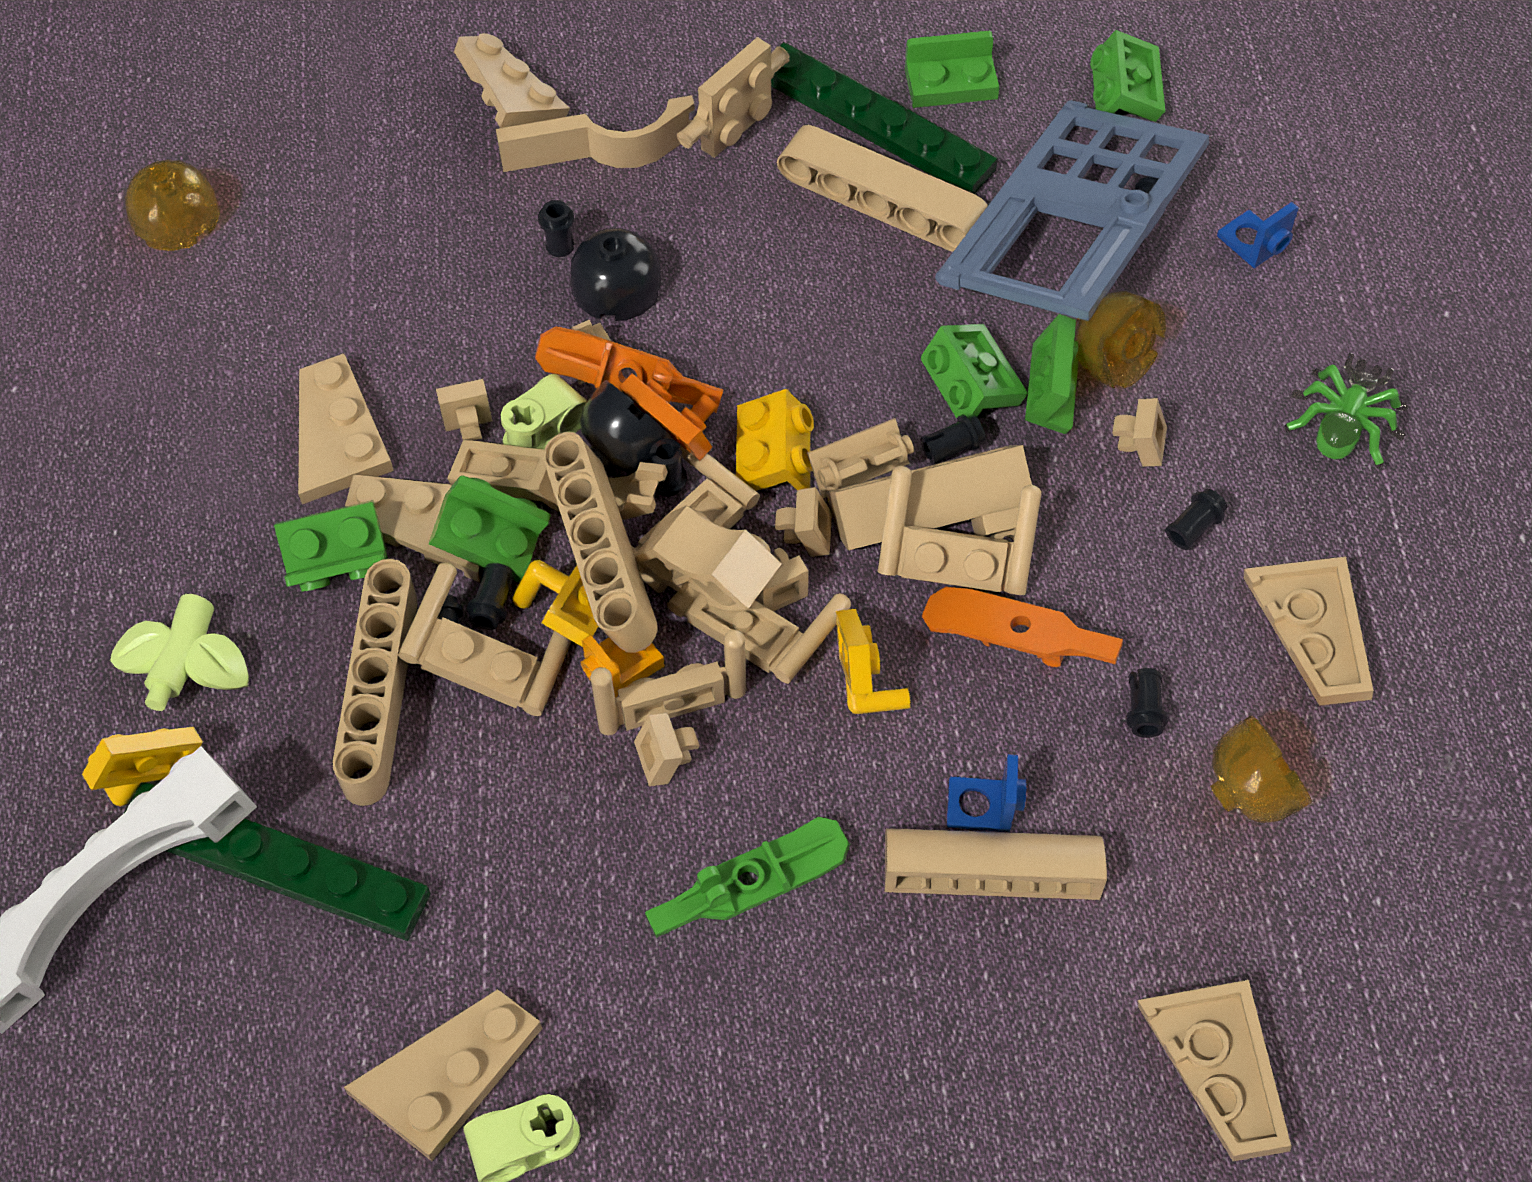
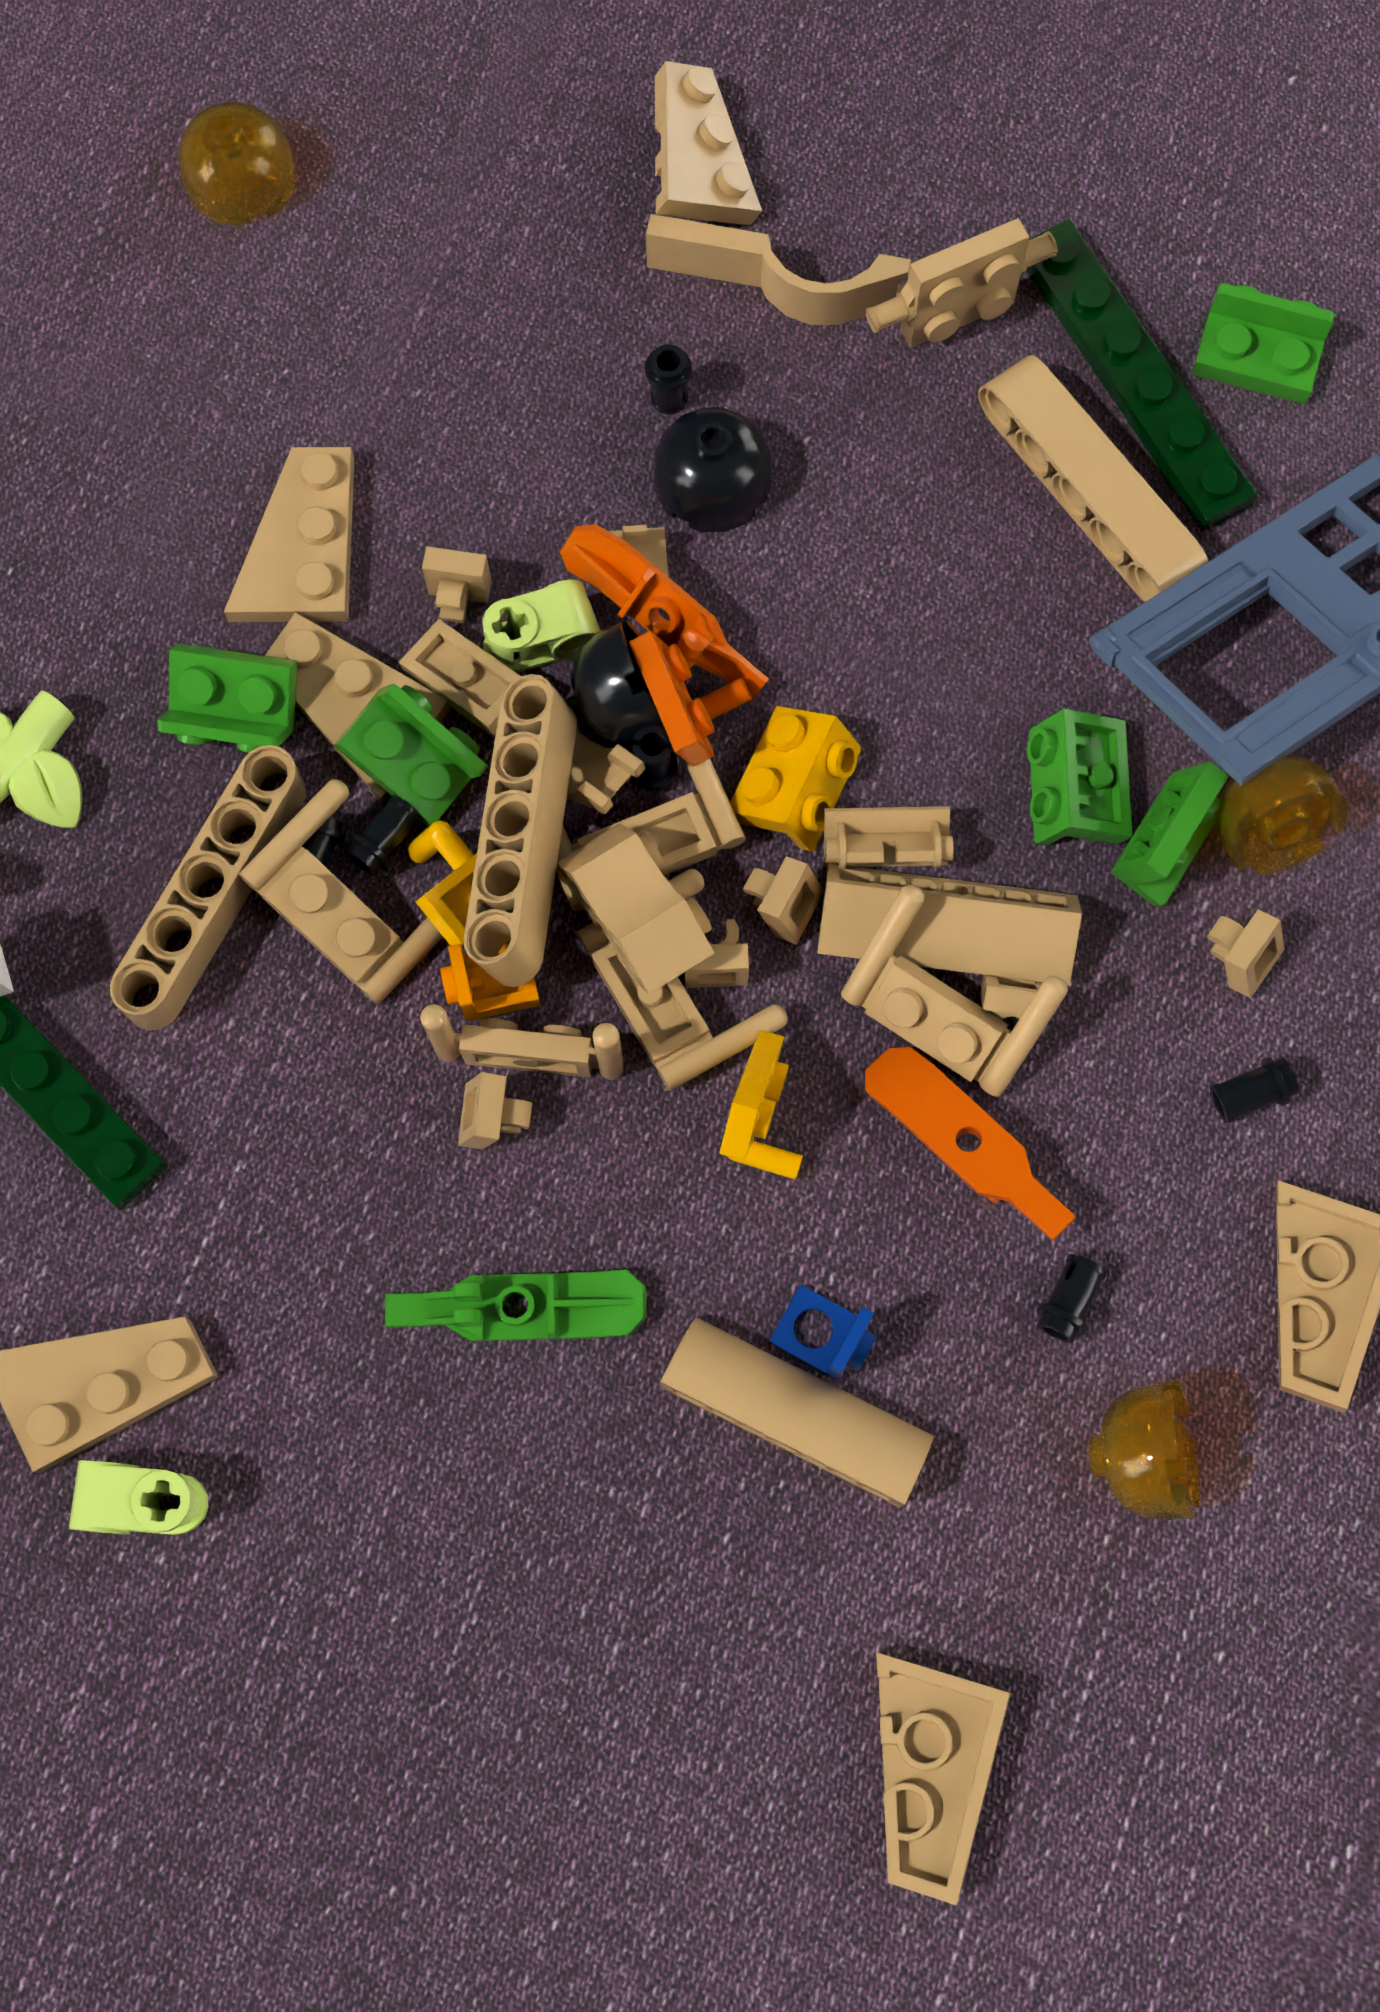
camera: 25 degrees right, 15 degrees up
black pin [920,414,986,465] -> none

